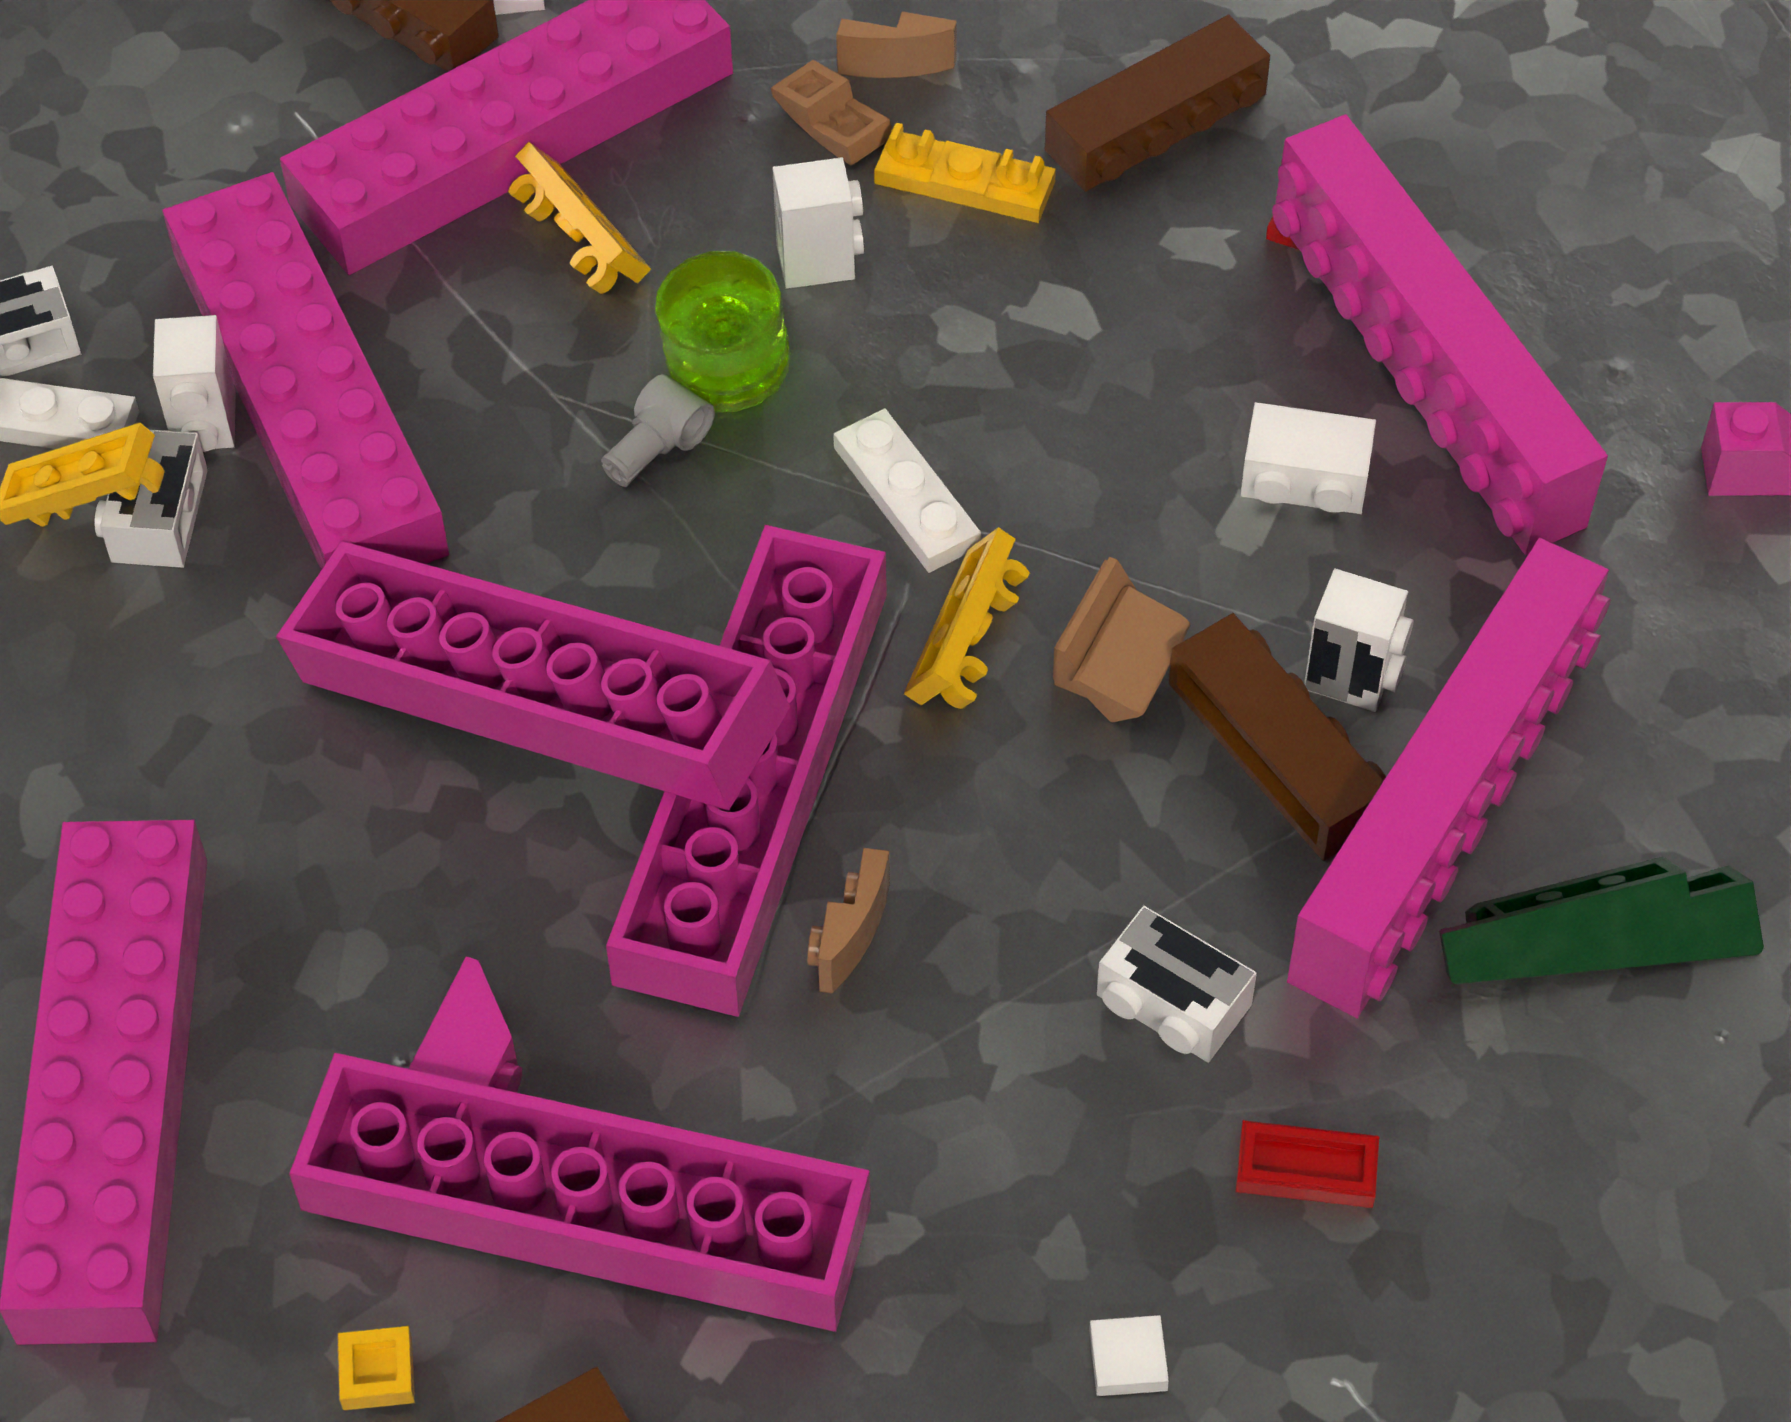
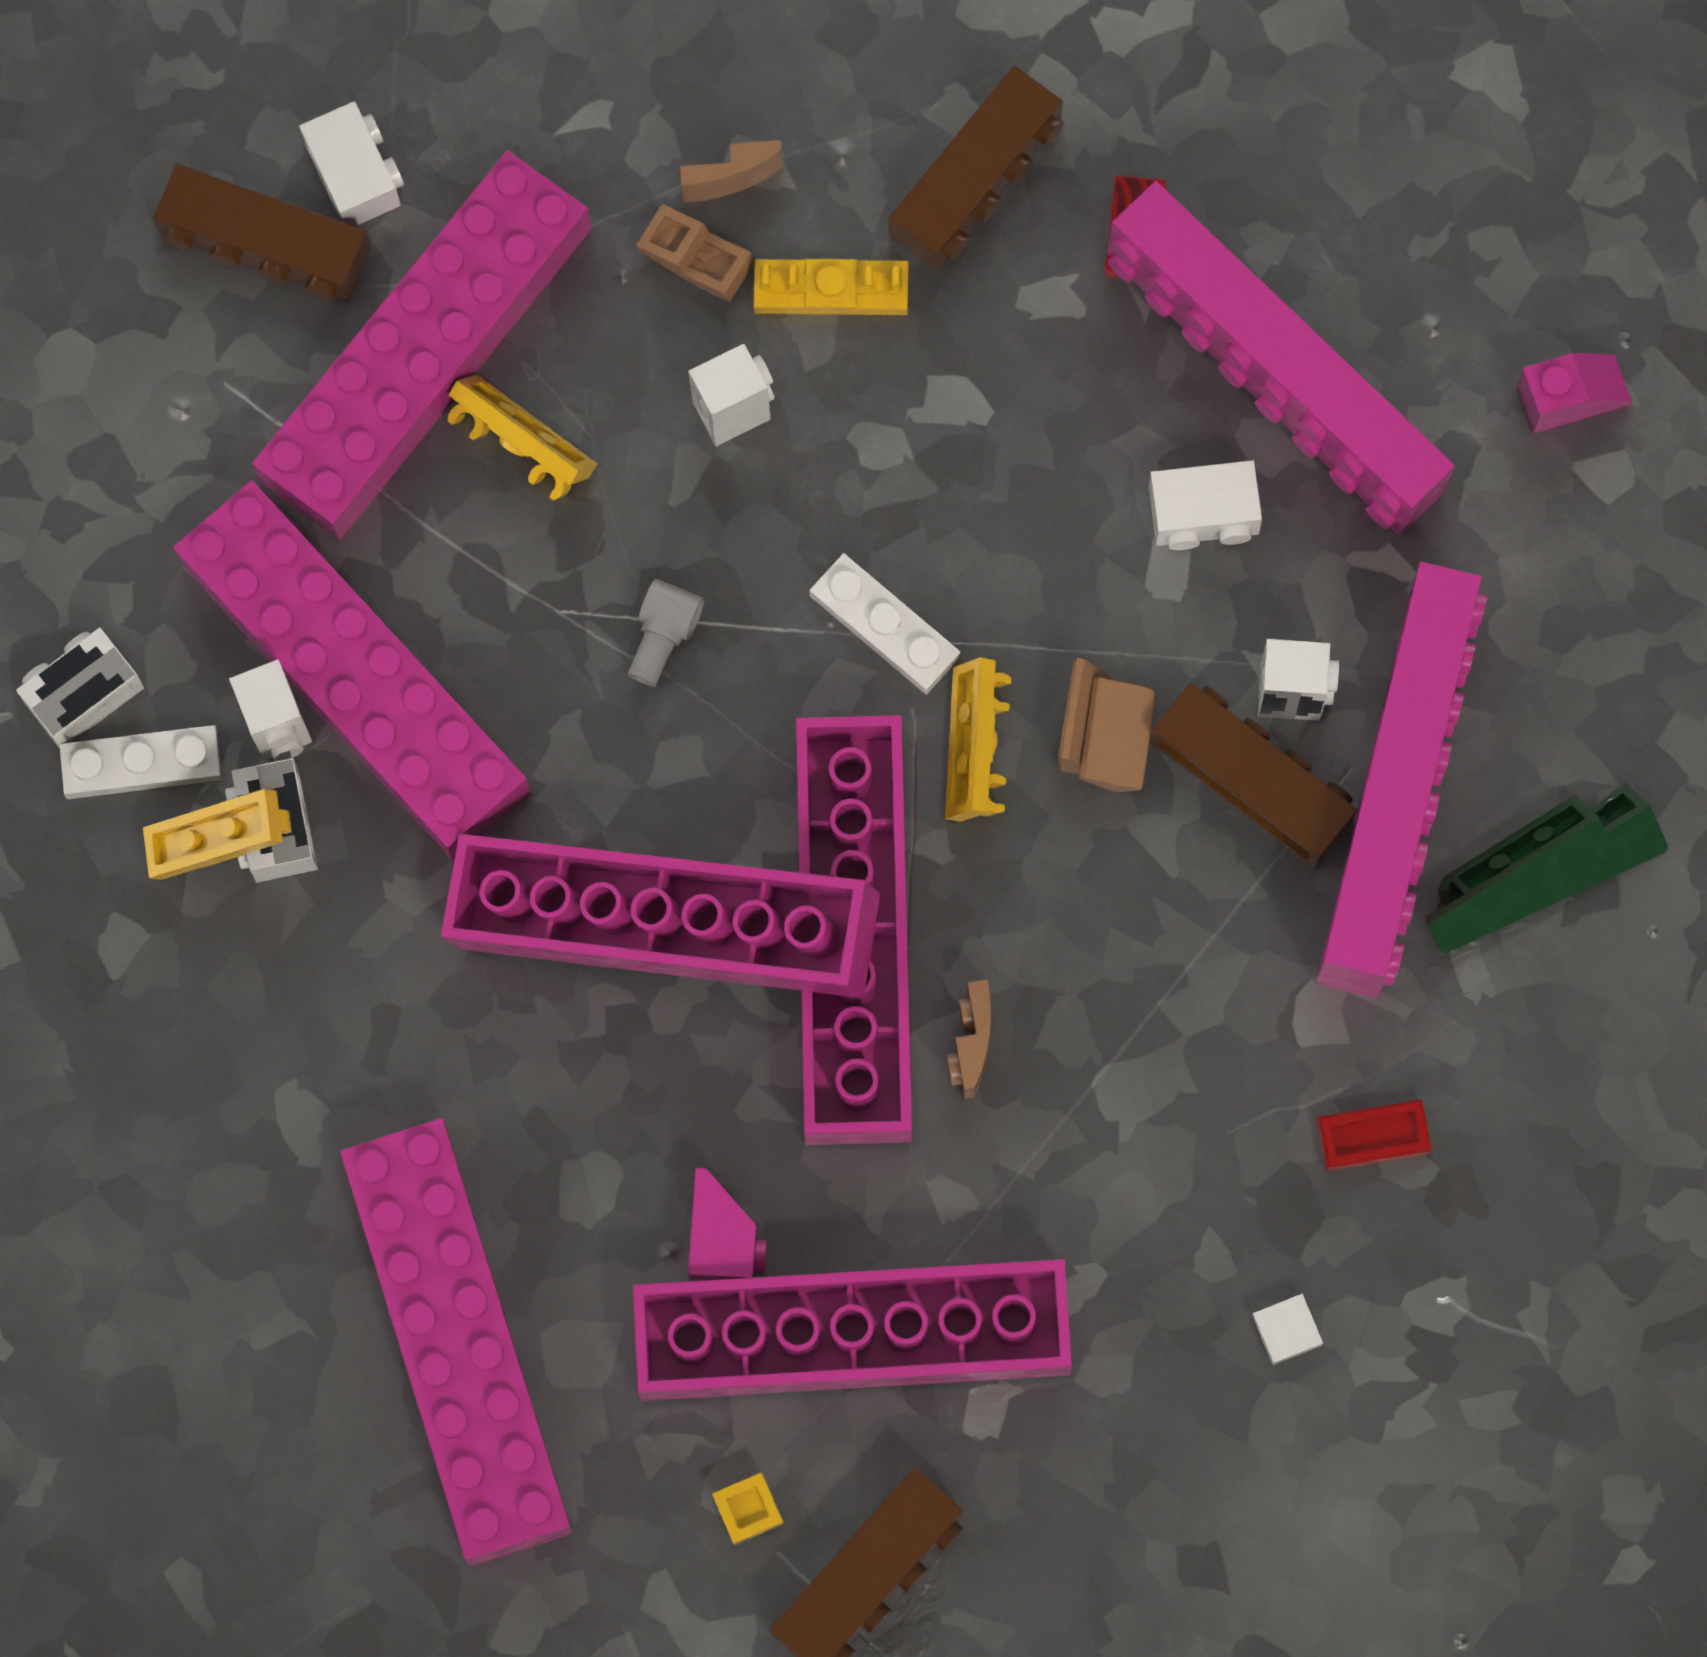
camera: 15 degrees left, 20 degrees up
clear neon green wheel [655,251,790,412] -> none
brick [1097,905,1257,1063] -> none

